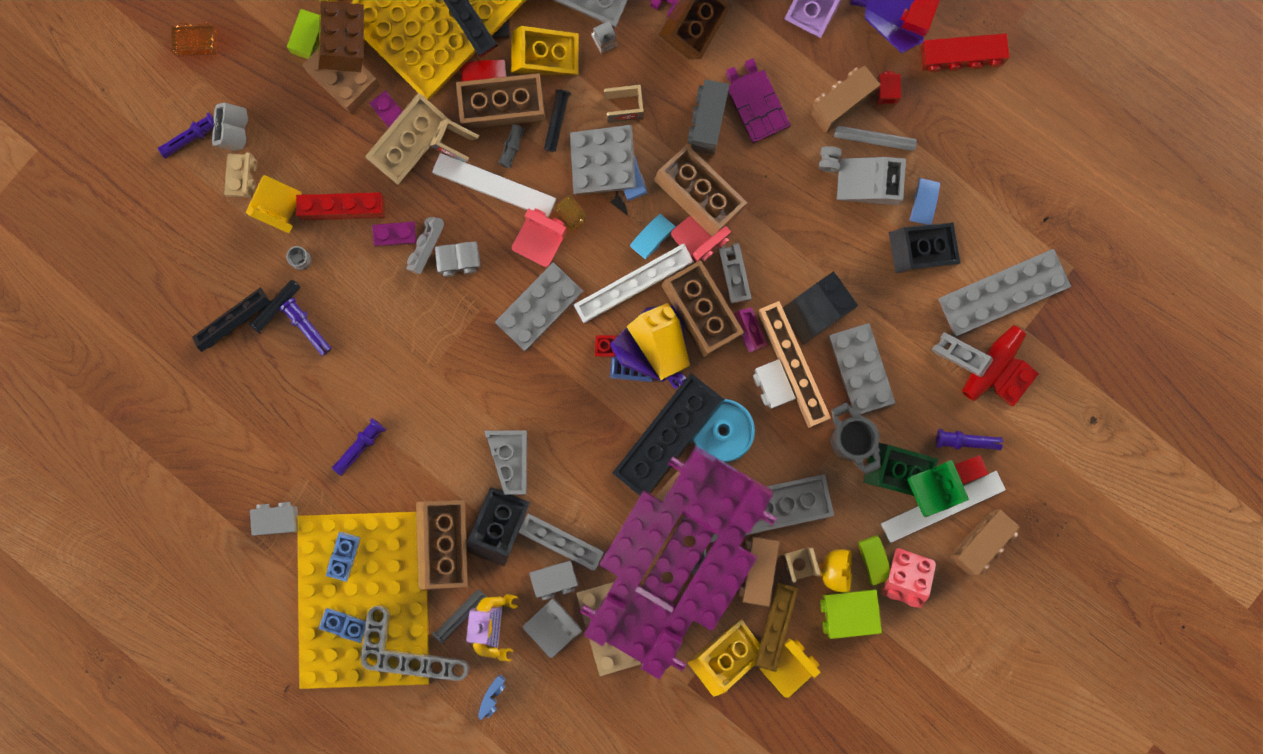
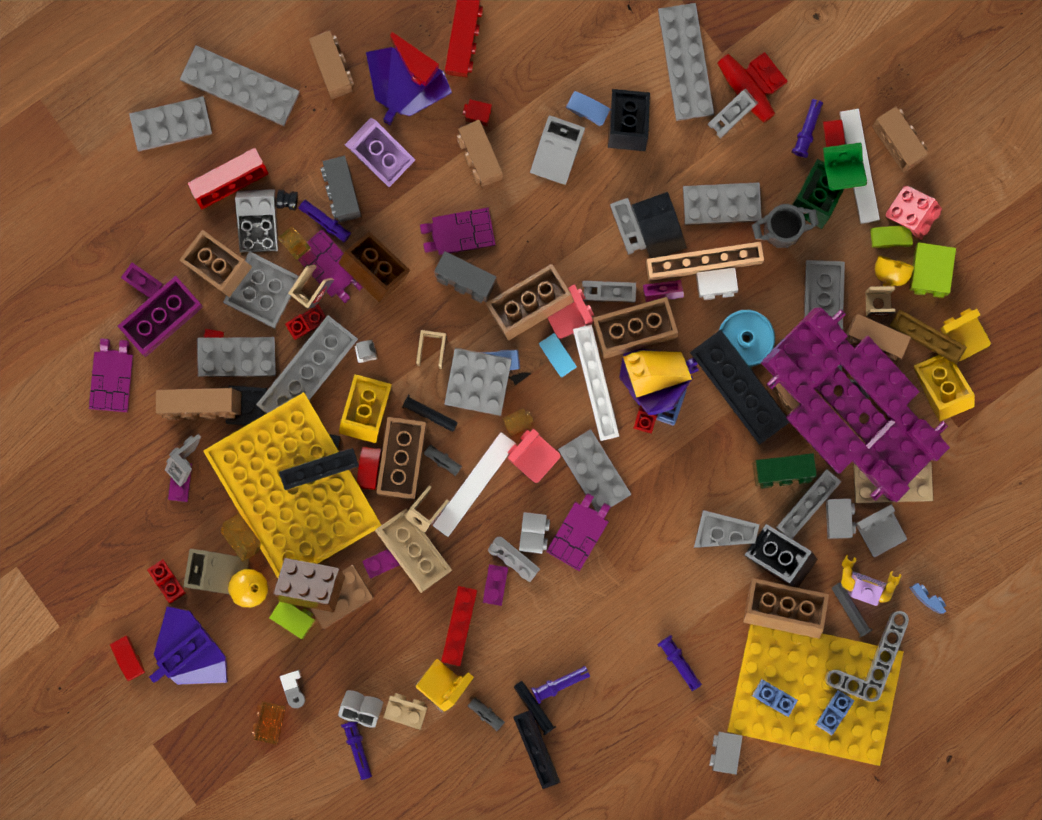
camera: 75 degrees left, 0 degrees up
light grey wheel [286,246,311,270] -> none
light grey wheel [819,146,842,172] -> none
light grey axle [834,126,917,151] -> none
none -> leg [280,670,306,708]
none -> dark grey pin [468,697,505,731]
none -> magenta tile [546,493,611,571]
none -> light grey plate [610,198,646,255]
none -> dark green brick [752,453,817,489]

